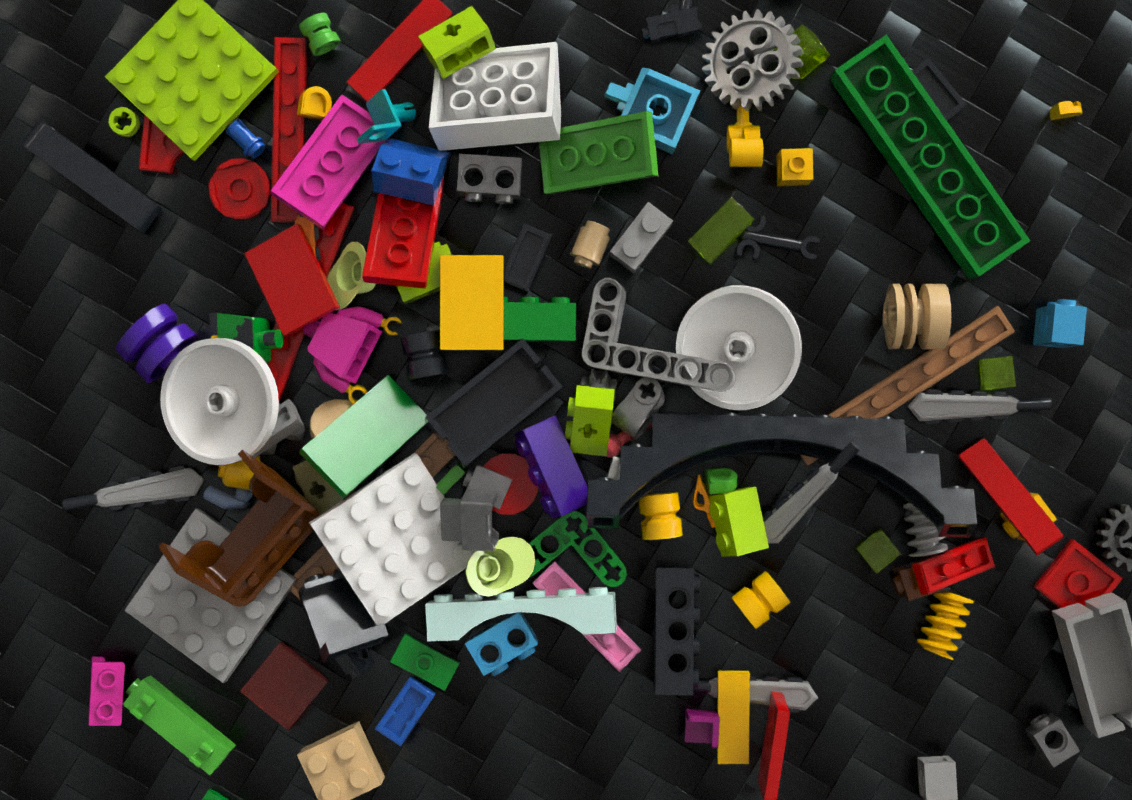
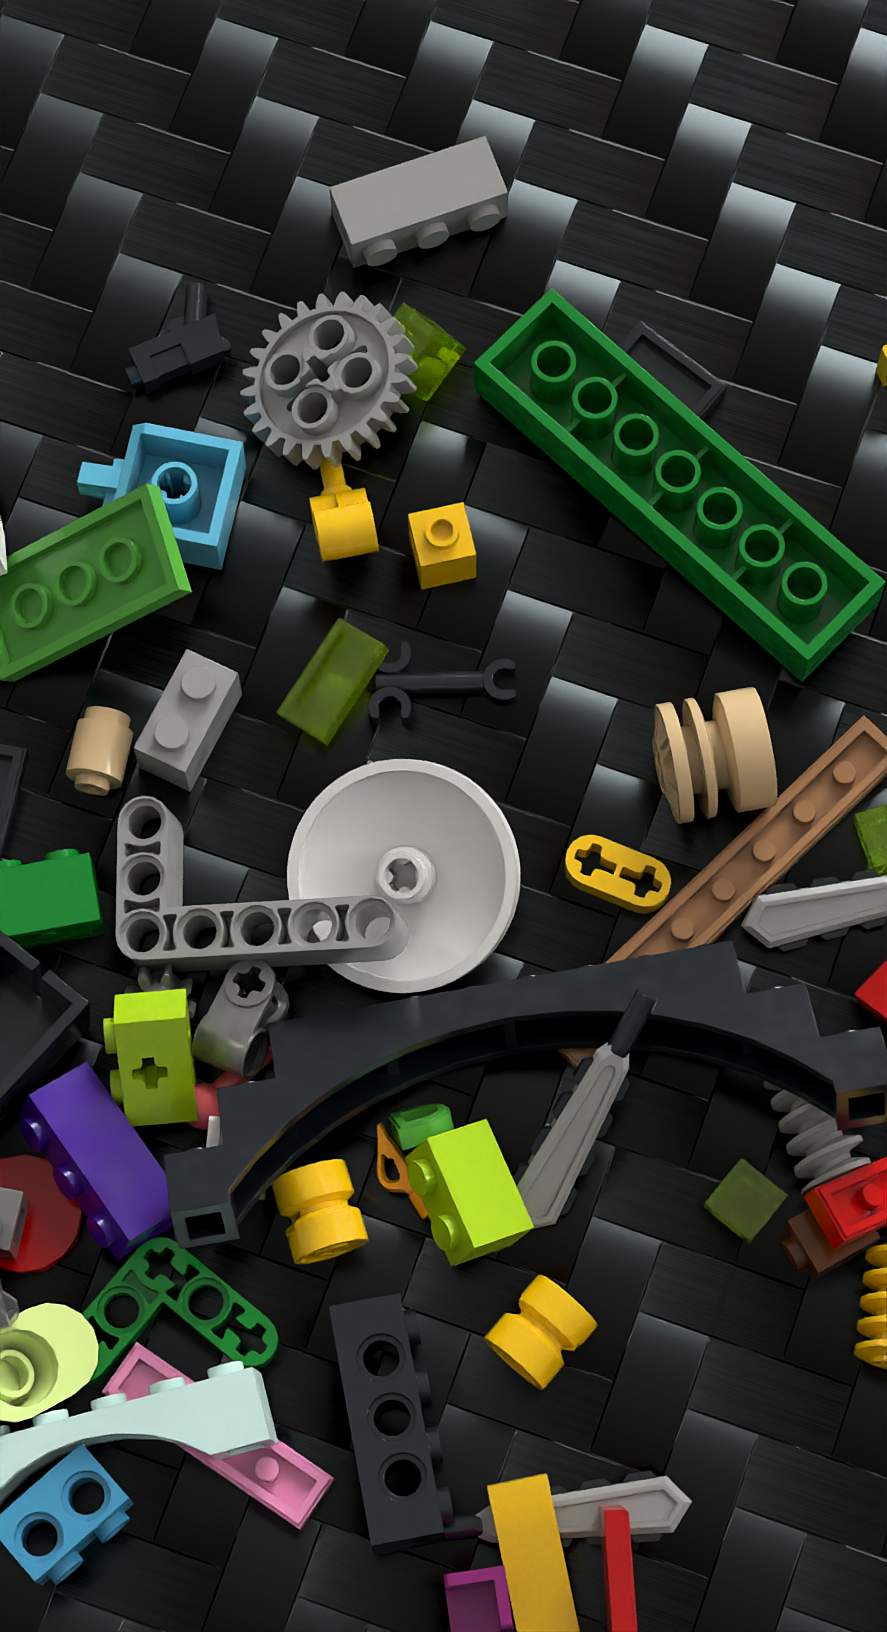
camera: 15 degrees left, 15 degrees down
none -> yellow beam [564,835,671,914]

